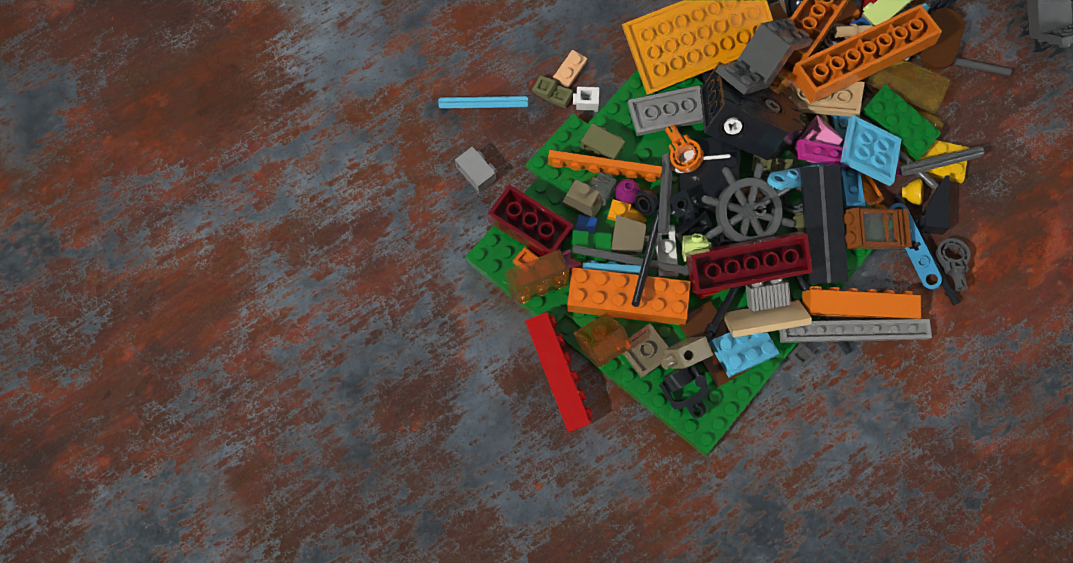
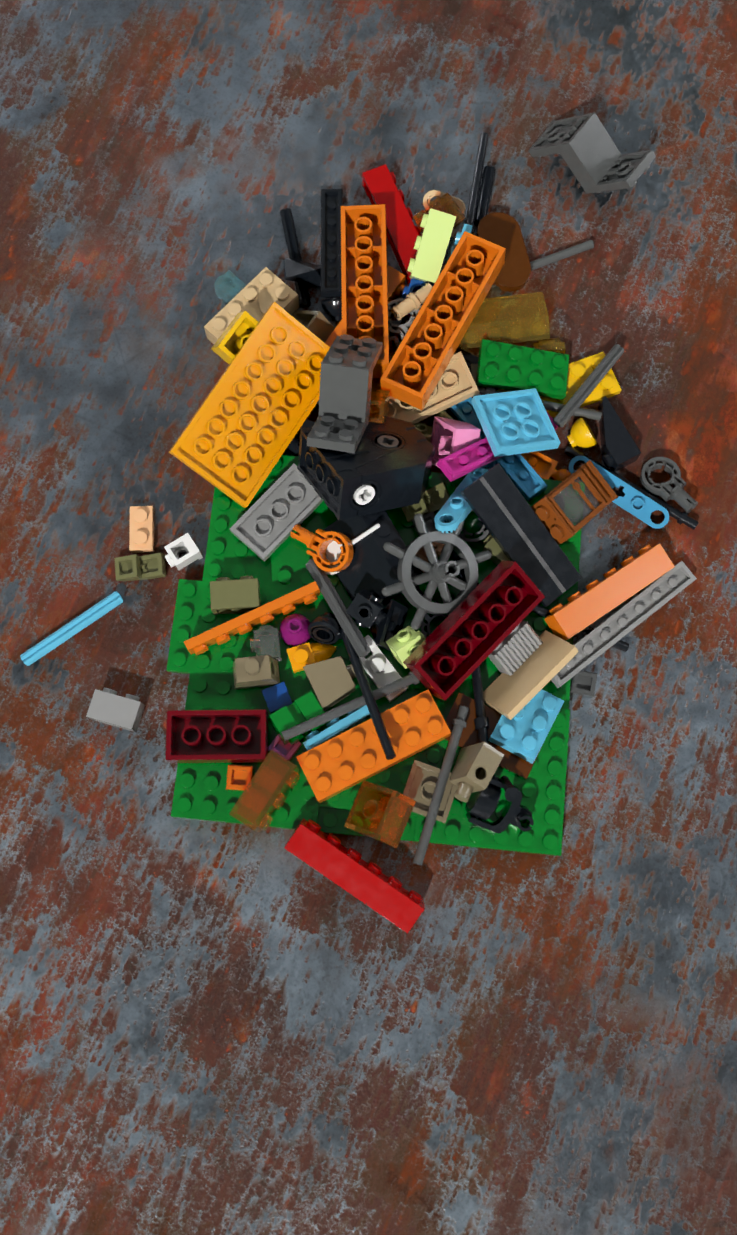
camera: 35 degrees left, 5 degrees up
none -> dark grey bar [413,706,469,866]

